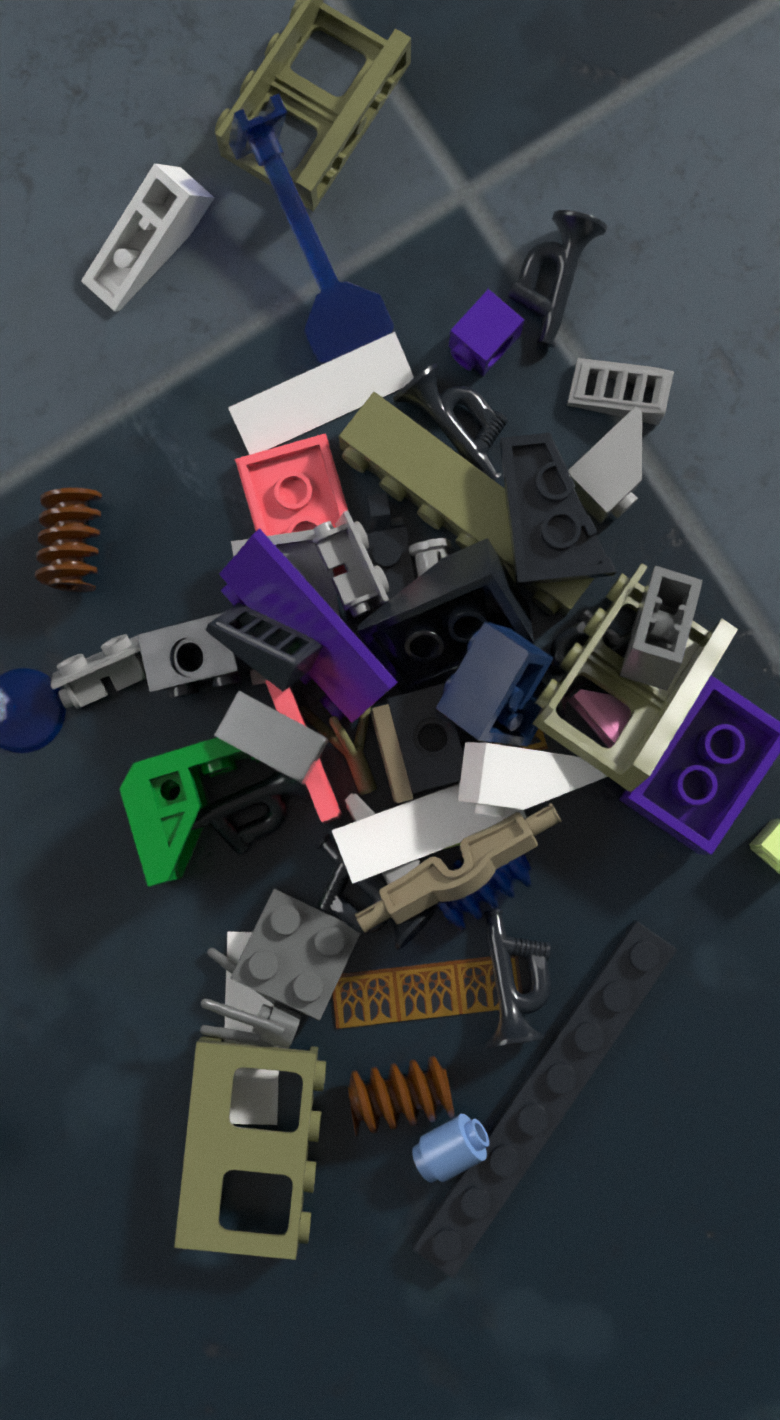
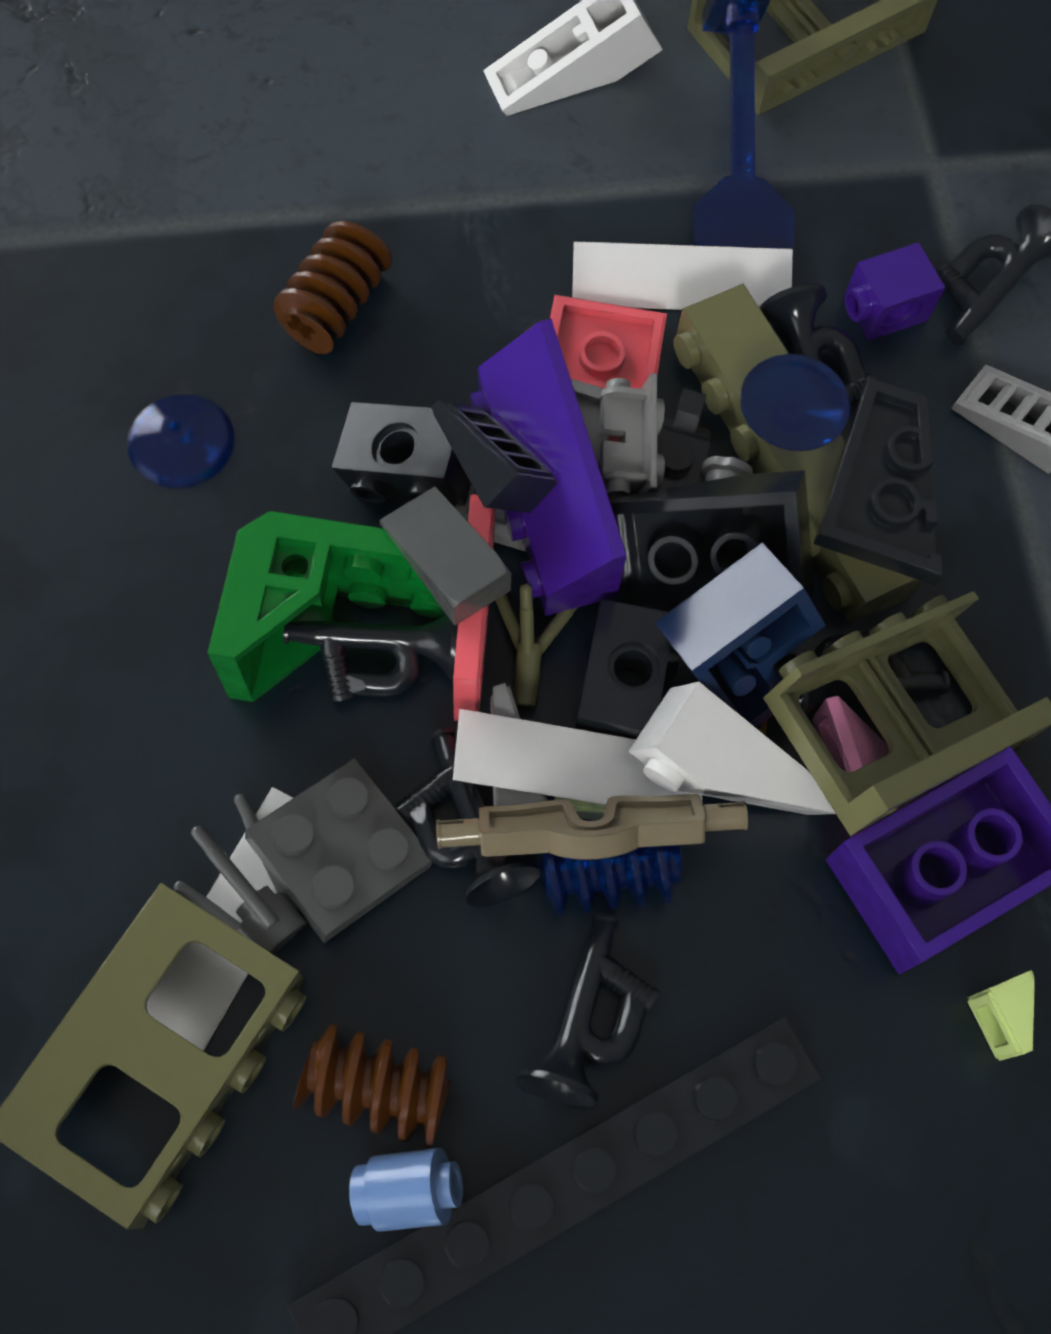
camera: 20 degrees right, 15 degrees down
light grey hinge [51,634,147,709] -> none
sticker [333,955,523,1029] -> none
dark tan tile [370,704,414,805] -> none
light grey slope [568,406,642,523] -> none
dark grey brick [619,566,703,691] -> none
none -> clear blue piece [740,354,850,451]

